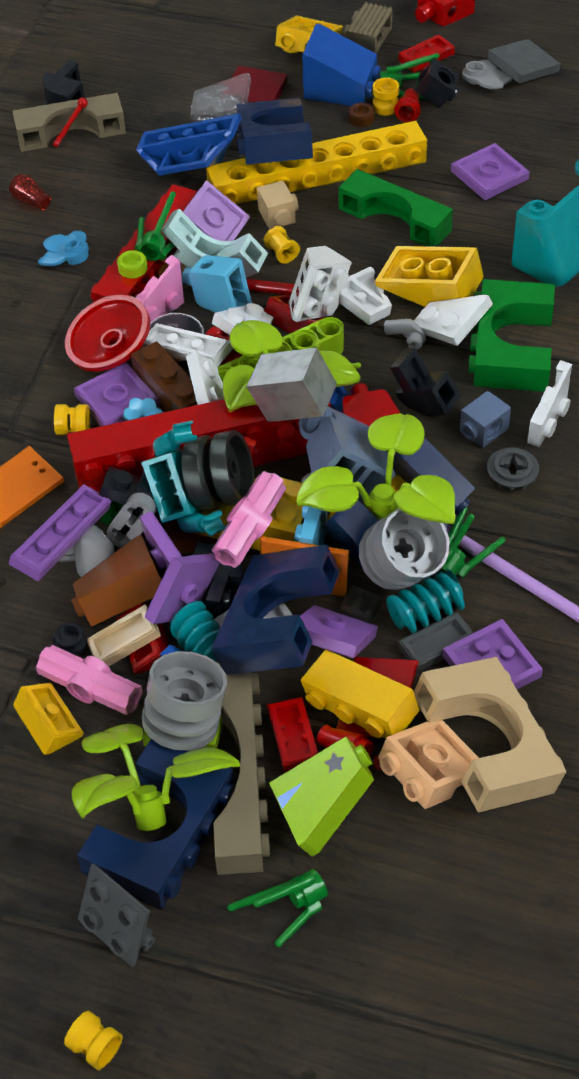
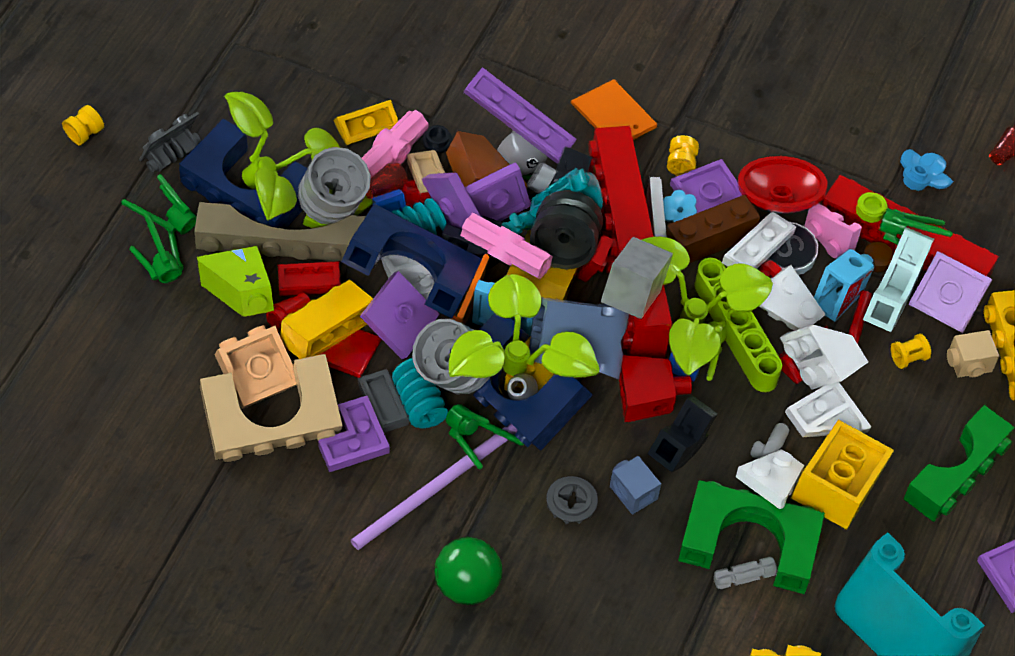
camera: 90 degrees right, 5 degrees up
white wing [186,351,224,405] -> none
white wing [527,360,572,447] -> none
none -> green plant [121,174,197,235]
none -> clear red cone [365,163,408,199]
none -> light grey axle [713,557,777,589]

